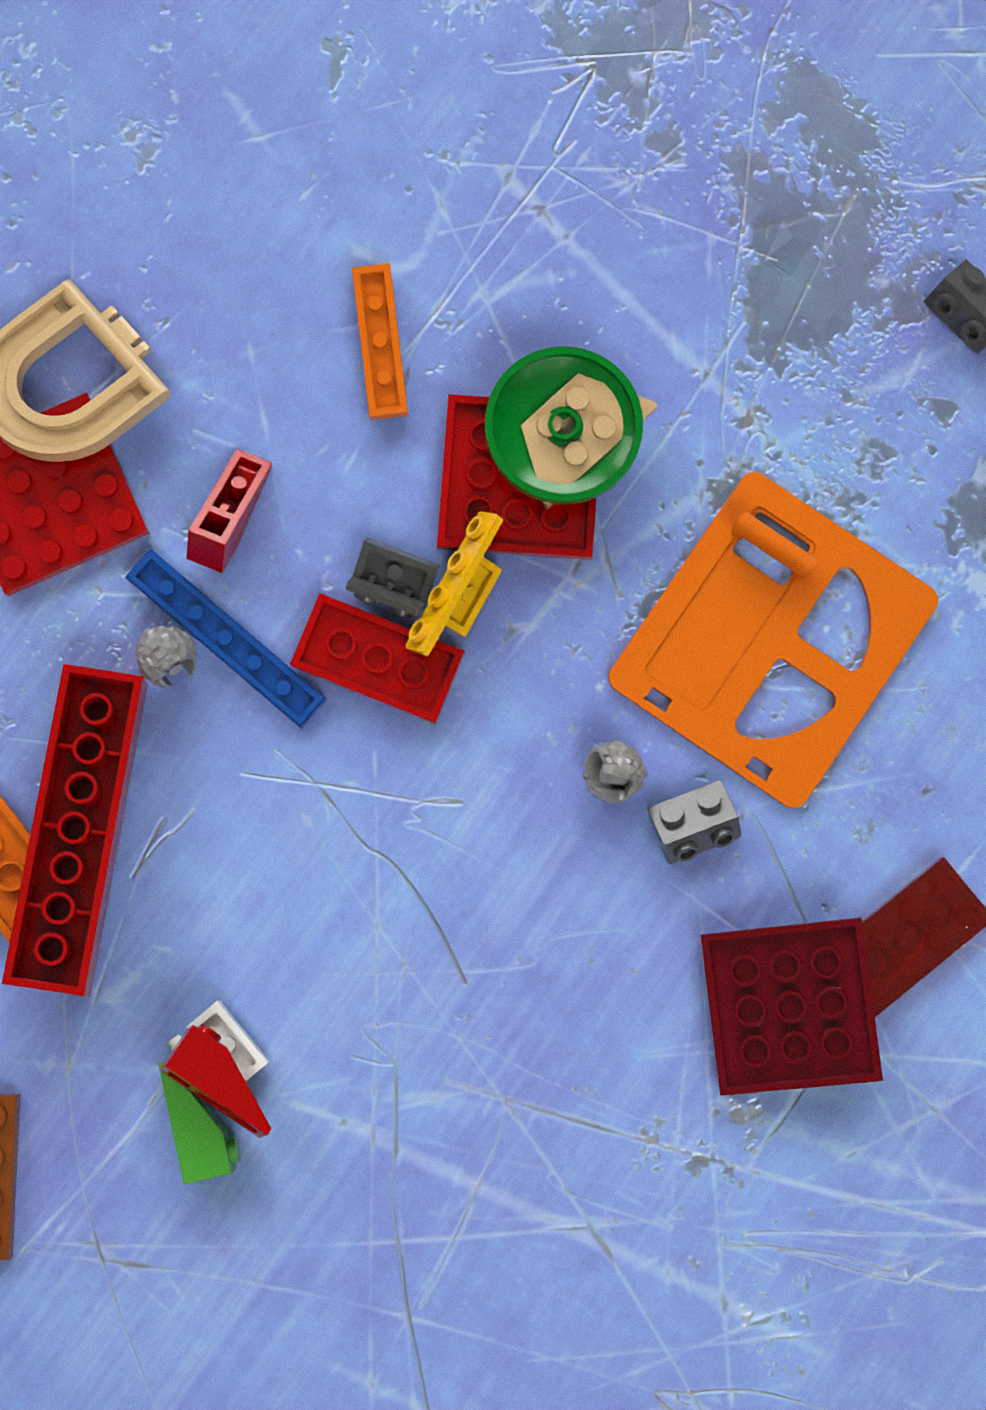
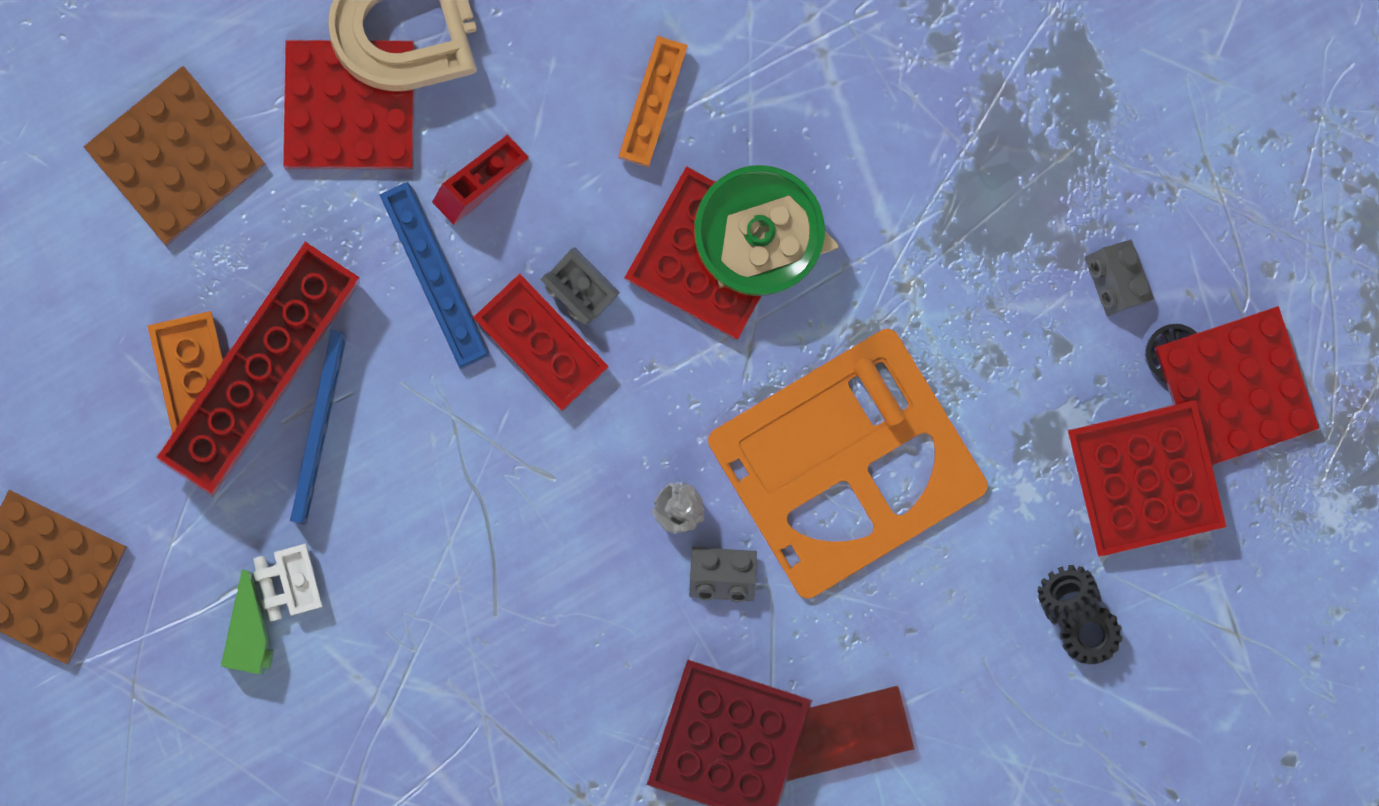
camera: 20 degrees right, 0 degrees up
light grey piece [135,626,198,688] -> none
red slope [159,1025,272,1138] -> none
yellow bracket [405,511,503,656] -> none
none -> blue tile [290,330,347,525]

